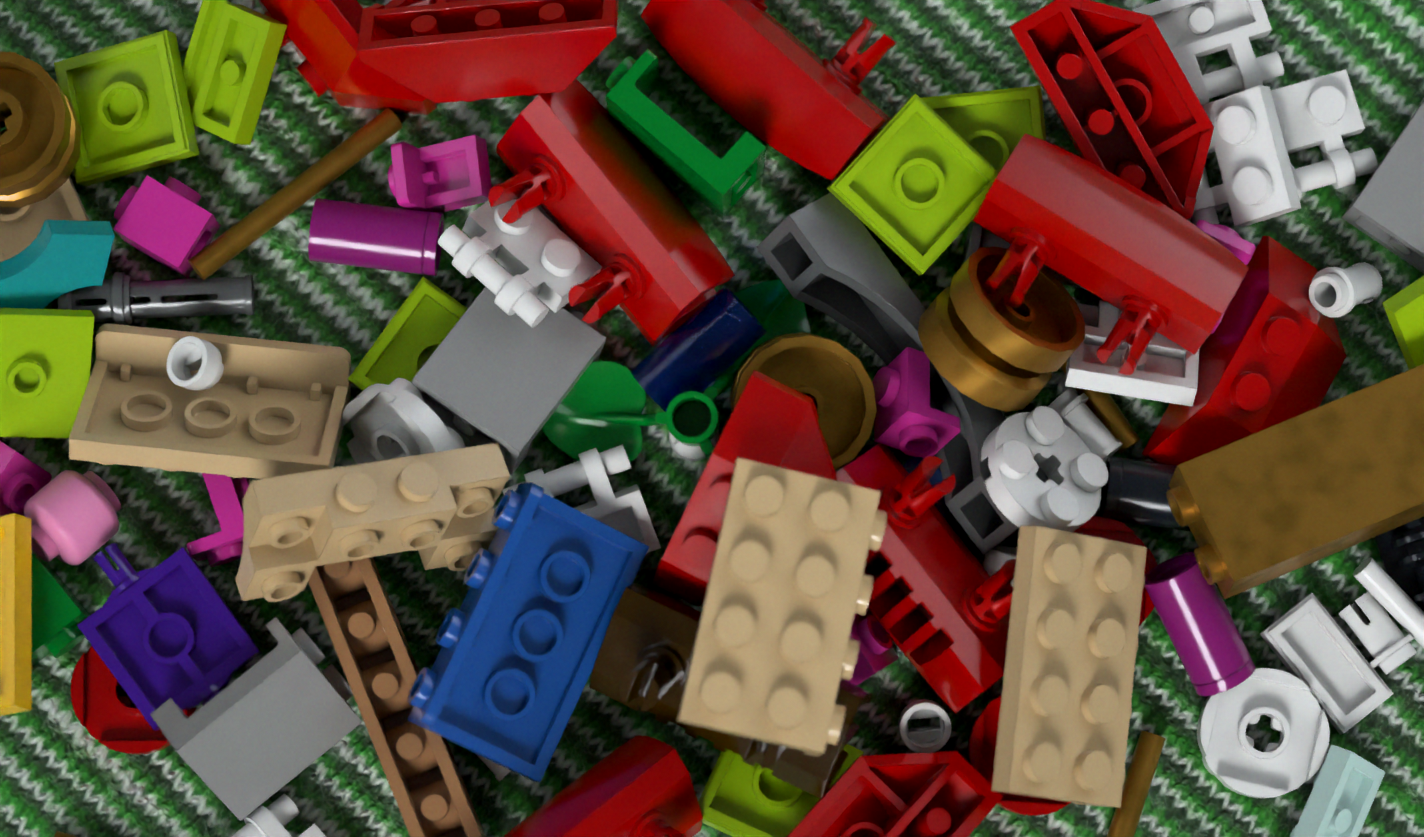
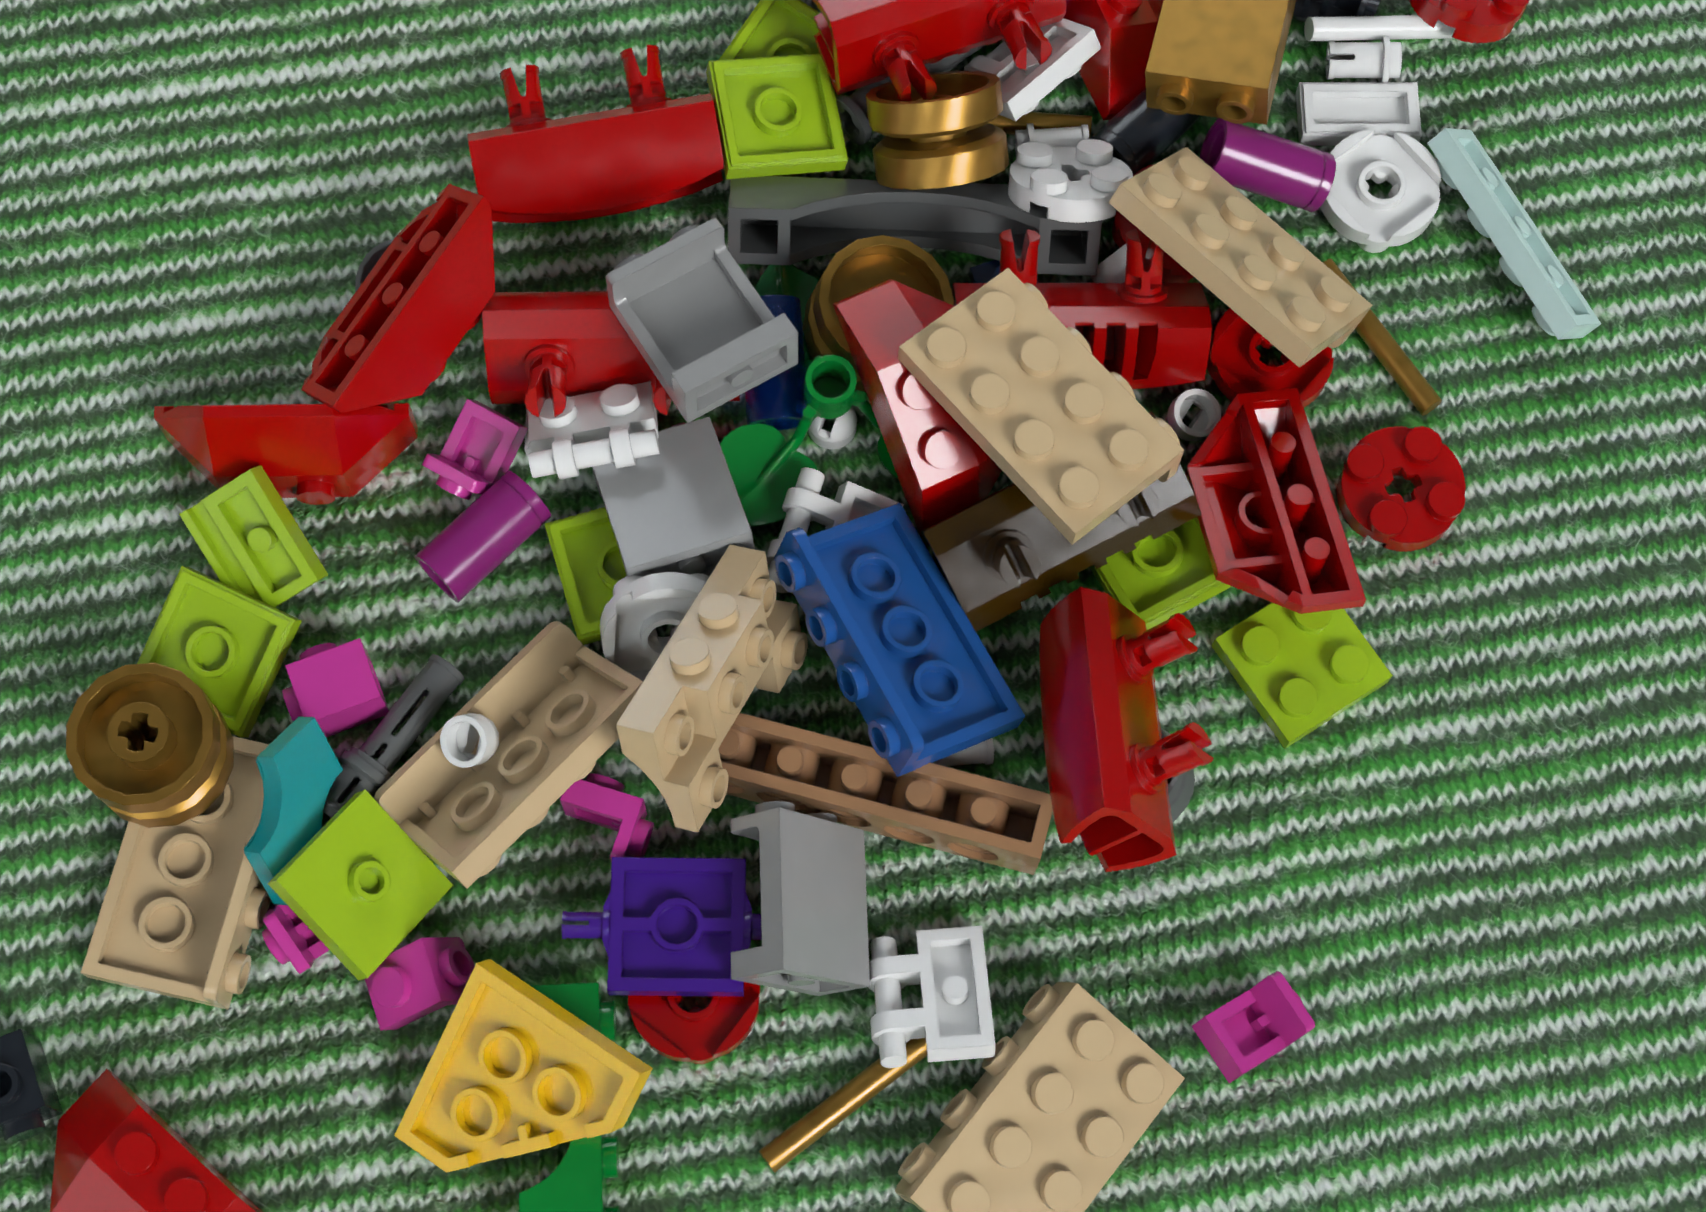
camera: 55 degrees left, 10 degrees down
bright pink head [23,470,121,565] -> none
pearl gold bar [188,108,403,280] -> none
green panel [605,49,766,220] -> none
dark pink bracket [872,347,961,458] -> none
none -> light grey panel [606,218,798,423]

